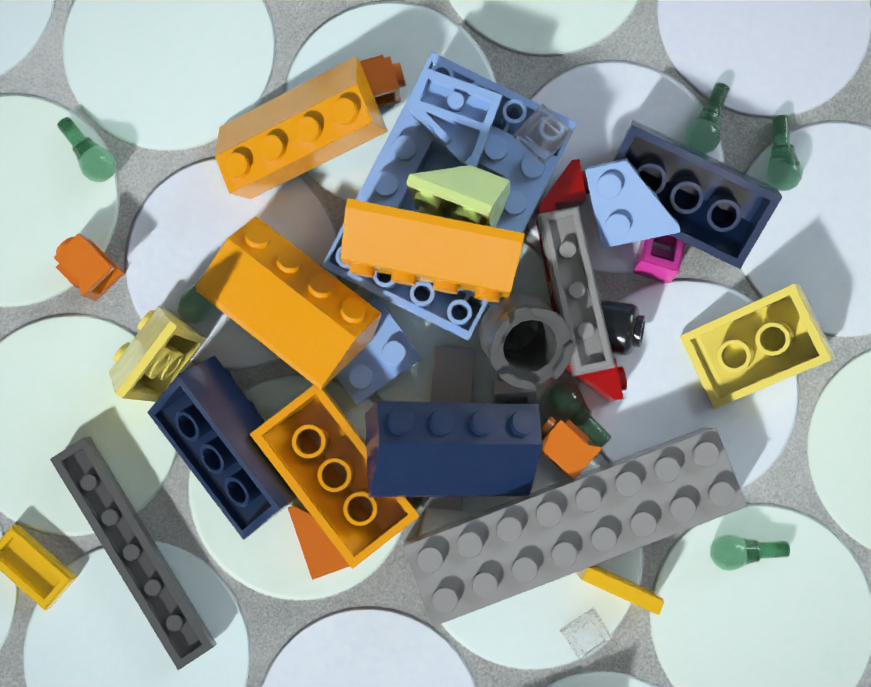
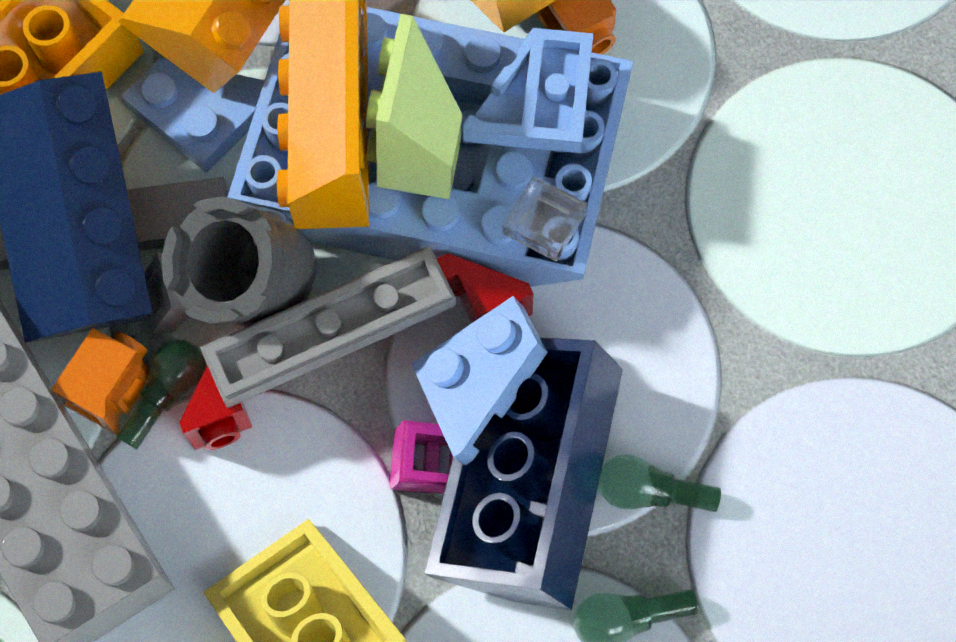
camera: 80 degrees right, 15 degrees down
black head [601,300,645,355] -> none

